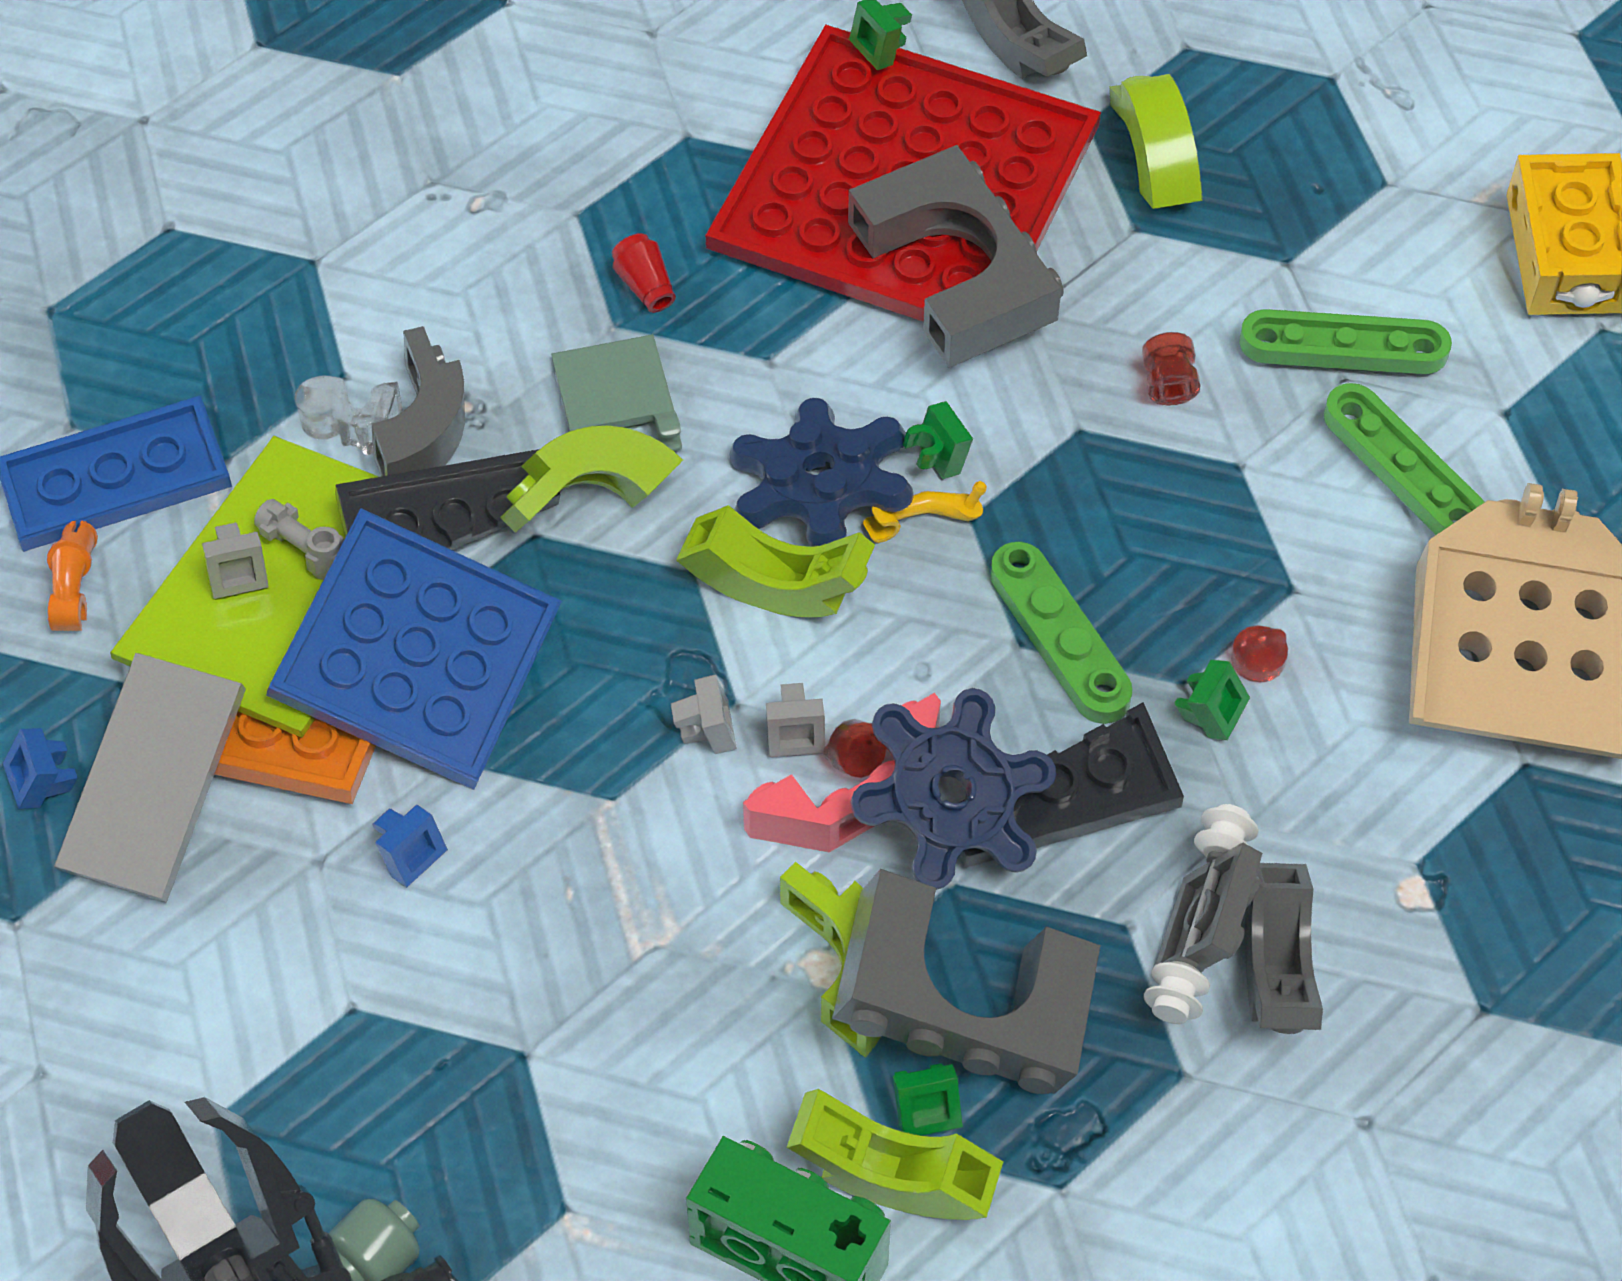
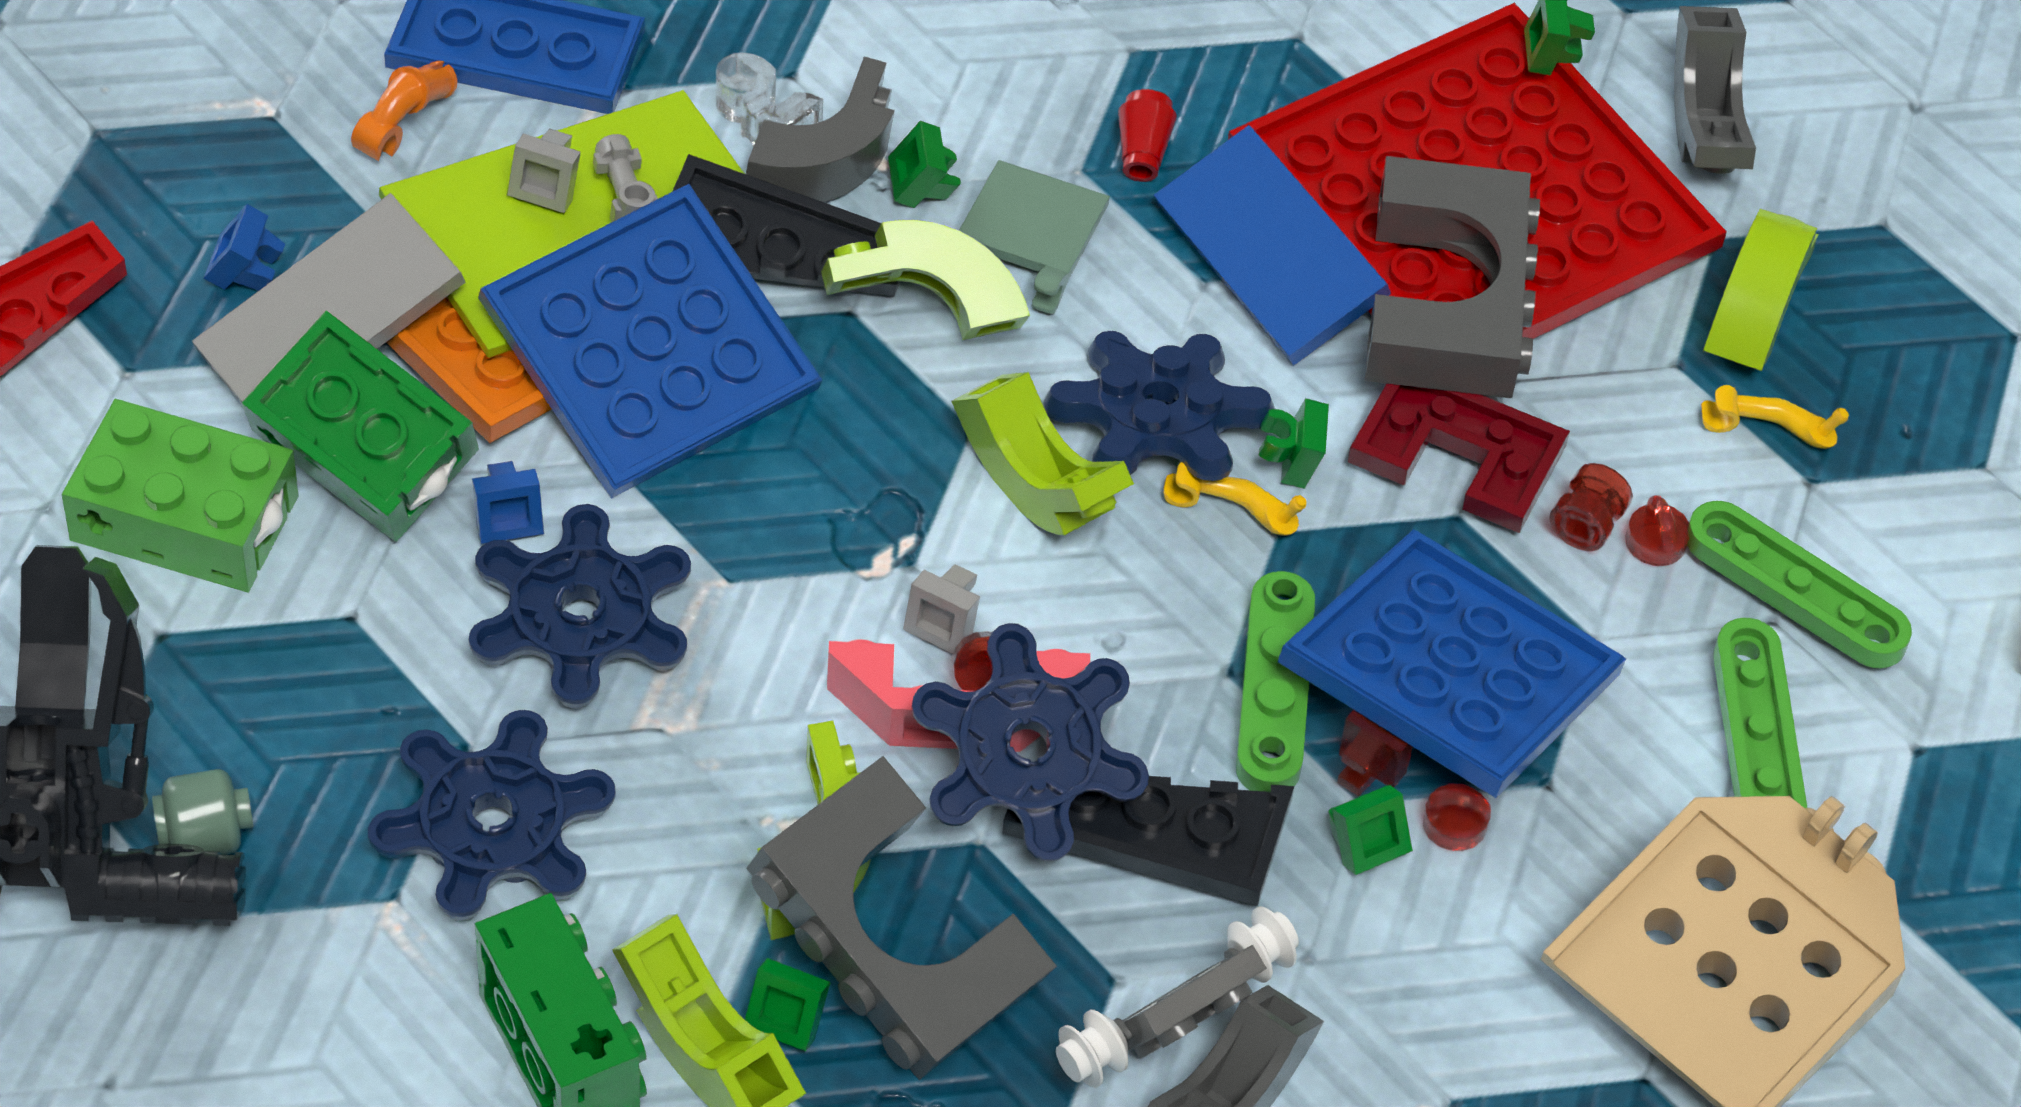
camera: 30 degrees right, 5 degrees down
light grey tile [671,675,737,754] -> none
none -> bright green piece [61,398,299,593]
none -> green piece [241,310,479,542]
none -> dark blue plate [368,710,616,921]
none -> dark blue plate [468,504,691,709]
none -> green tile [888,120,961,208]
none -> blue tile [1153,125,1391,366]
none -> blue tile [1278,529,1627,798]
none -> clear red tile [1337,710,1413,797]
none -> dark red plate [1348,384,1570,533]
none -> clear red tile [1625,495,1689,566]
none -> yellow piece [1701,385,1849,449]

